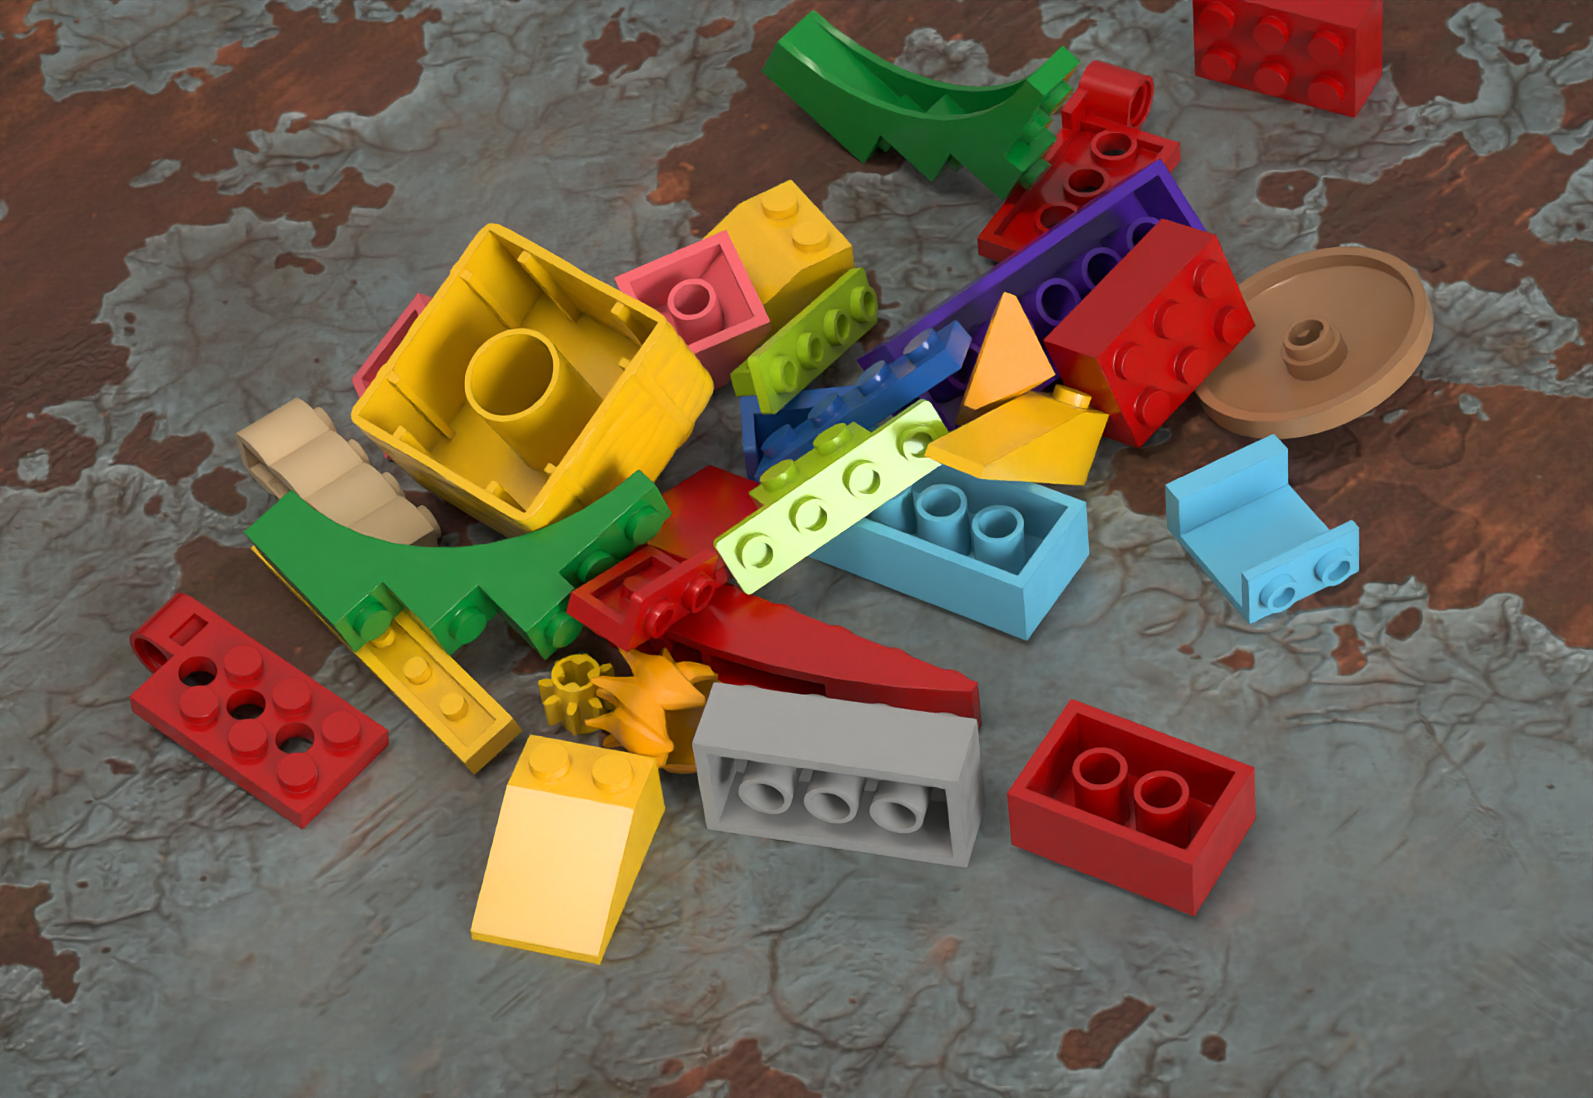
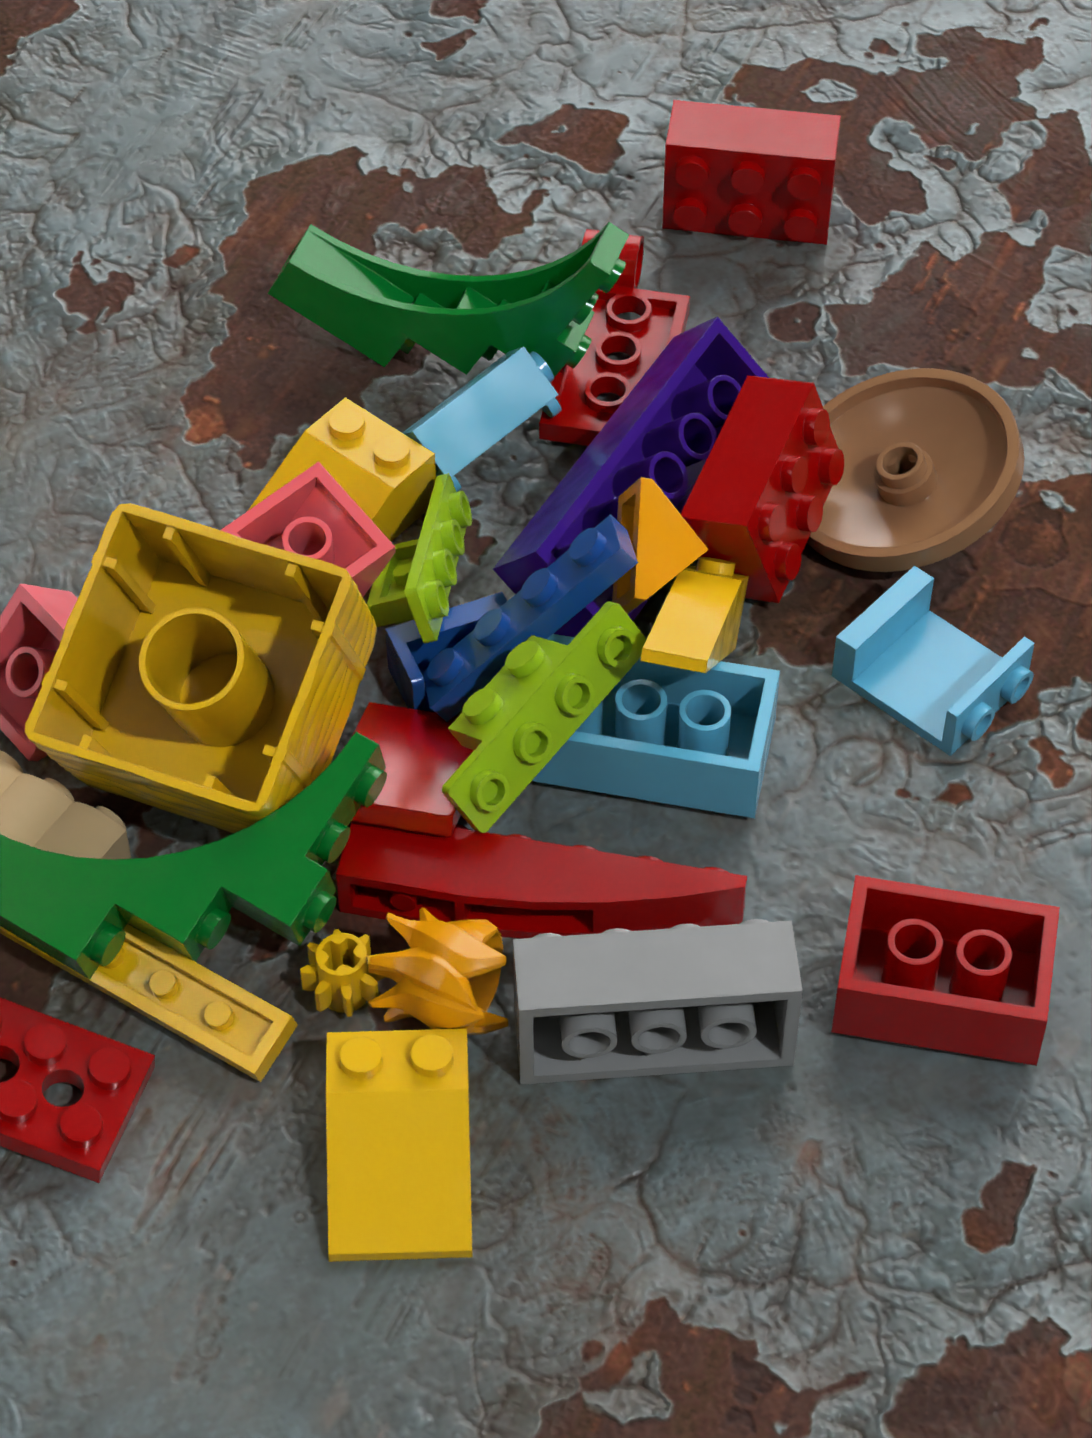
camera: 25 degrees left, 5 degrees up
red bracket [566,544,719,653] -> none
none -> medium azure brick [403,346,562,492]

